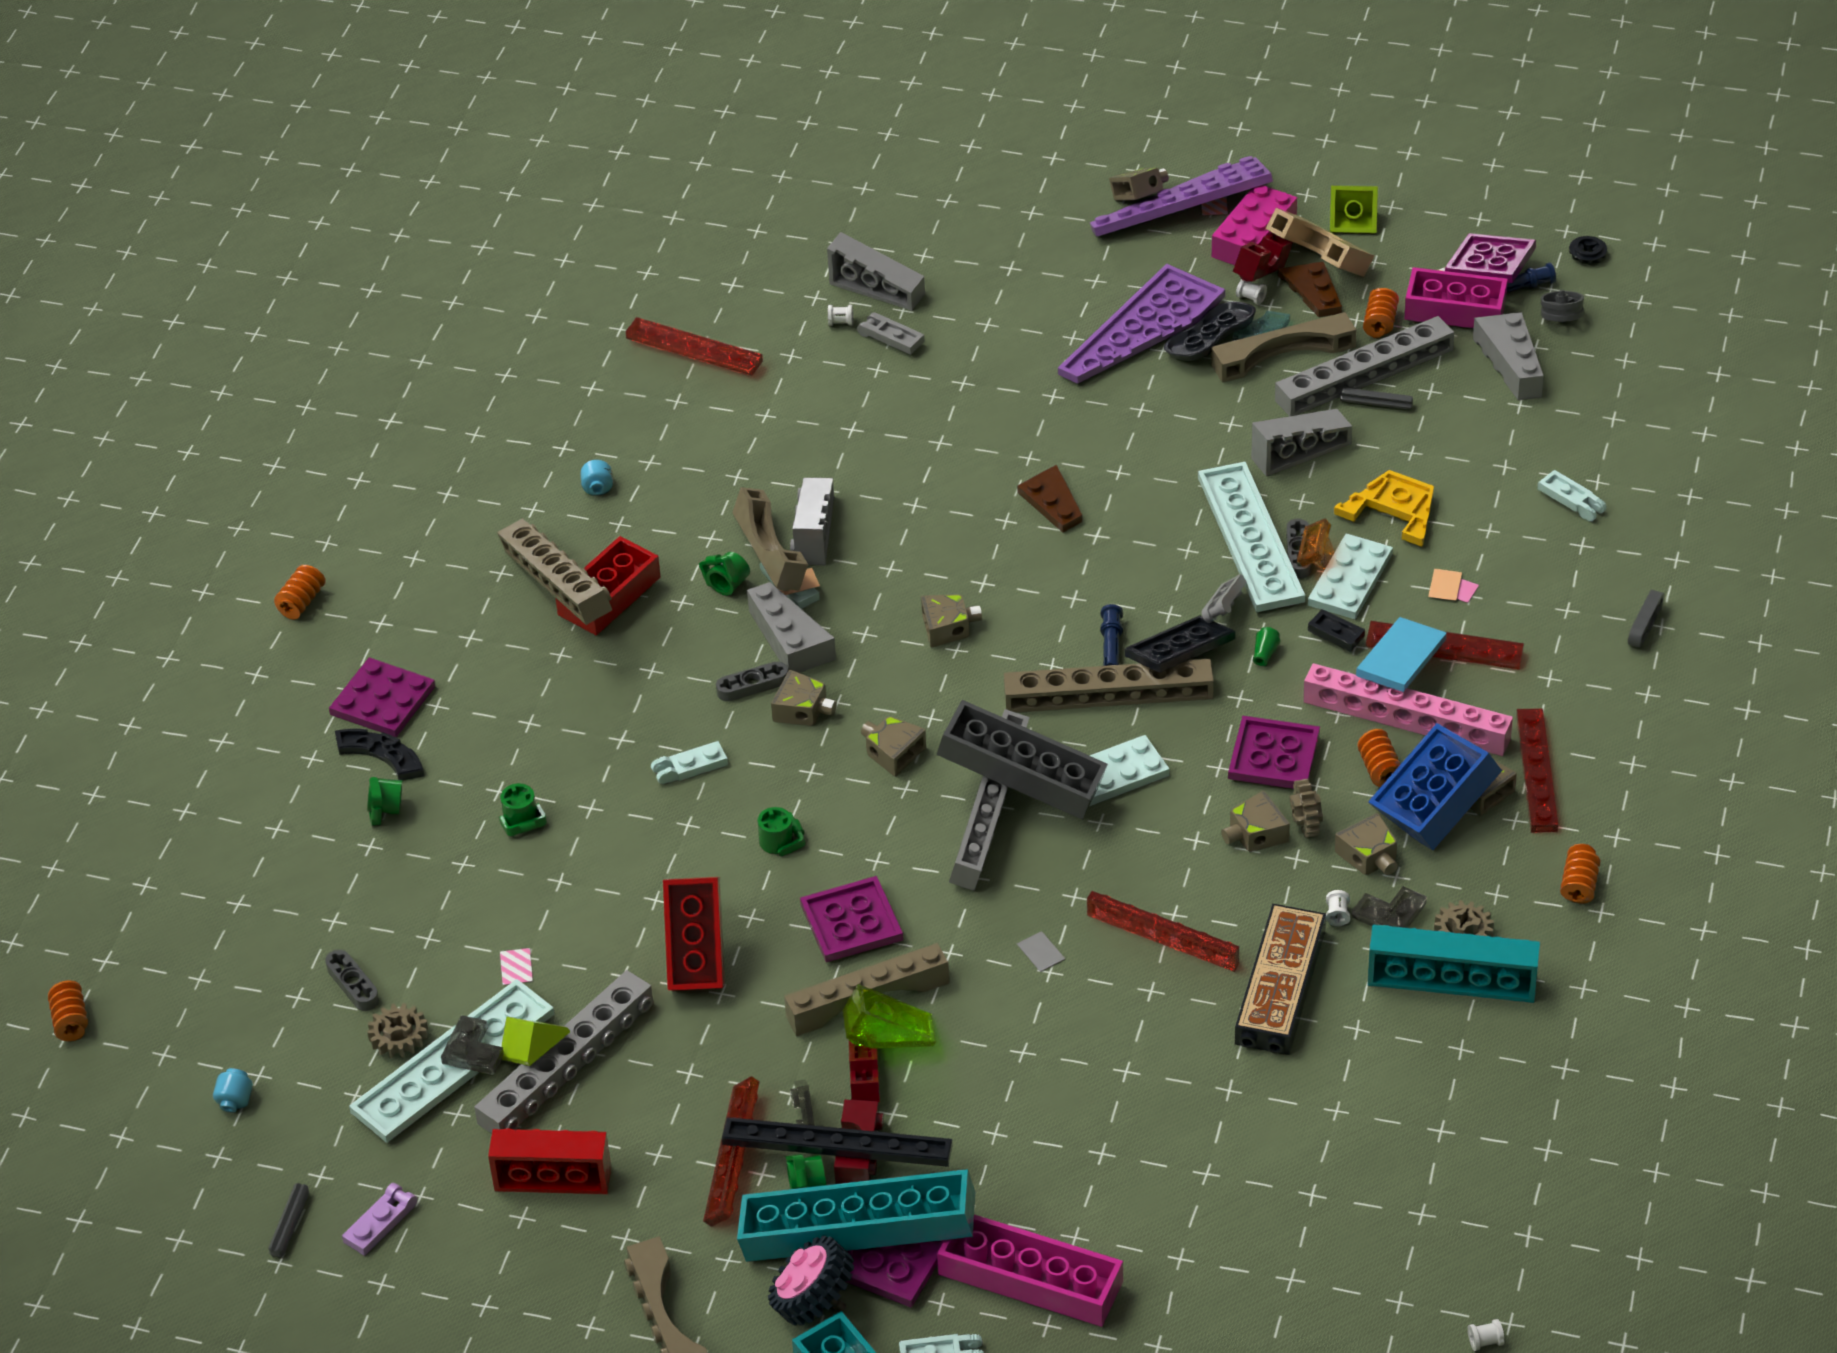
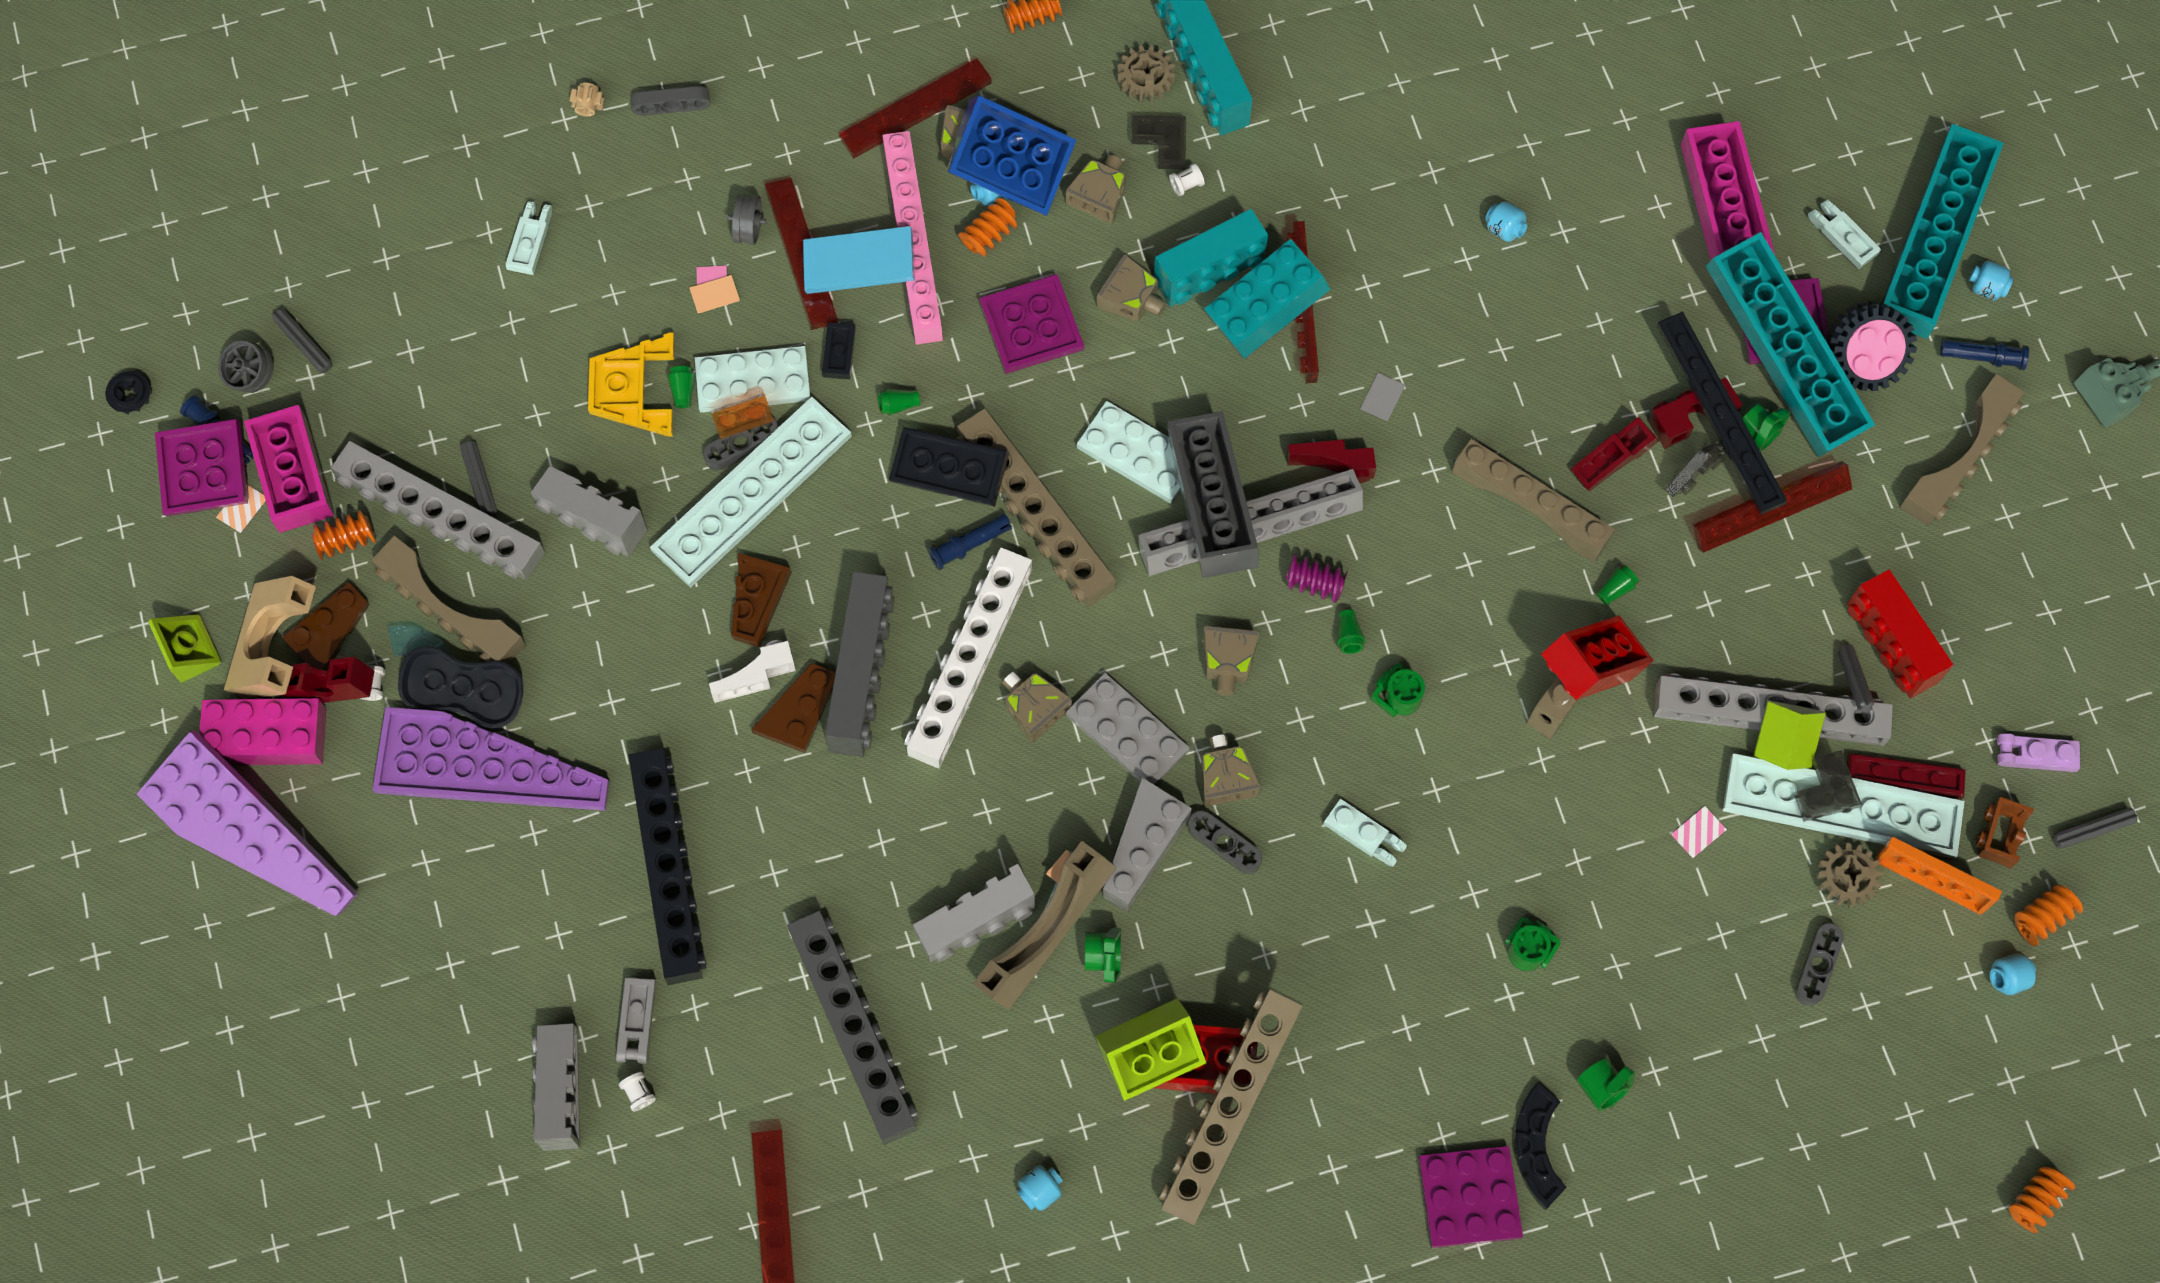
camera: 125 degrees left, 25 degrees up
magenta plate [800,876,903,962] -> none
clear neon green slope [843,984,936,1048] -> none
dark tan torso [1109,167,1169,200] -> none
light grey plate [1202,574,1247,623] -> none
brick [1235,903,1326,1055] -> none
dark tan gear [1289,779,1323,838] -> none
light grey wedge [1473,312,1543,400] -> none
none -> dark grey axle [272,308,332,373]
none -> tan gear [569,83,604,117]
none -> black brick [628,748,707,985]
none -> green cone [667,366,695,409]
none -> white slope [709,640,796,703]
none -> dark grey wheel [727,194,766,245]
none -> reddish brown wing [731,553,792,648]
none -> dark grey brick [787,911,919,1145]
none -> dark grey brick [825,572,895,757]
none -> white brick [904,548,1032,769]
none -> light grey plate [1066,673,1190,786]
none -> lime slope [1095,998,1206,1101]
none -> teal brick [1154,208,1268,307]
none -> teal brick [1204,239,1331,359]
none -> magenta piece [1285,553,1348,603]
none -> dark red slope [1286,440,1376,483]
none -> green cone [1337,610,1366,654]
none -> medium azure head [1485,201,1528,242]
none -> green cone [1596,565,1639,606]
none -> dark grey axle [1838,644,1874,712]
none -> dark red tile [1846,753,1966,800]
none -> orange tile [1874,837,2002,915]
none -> dark orange window [1975,797,2034,869]
none -> orange piece [2014,884,2083,946]

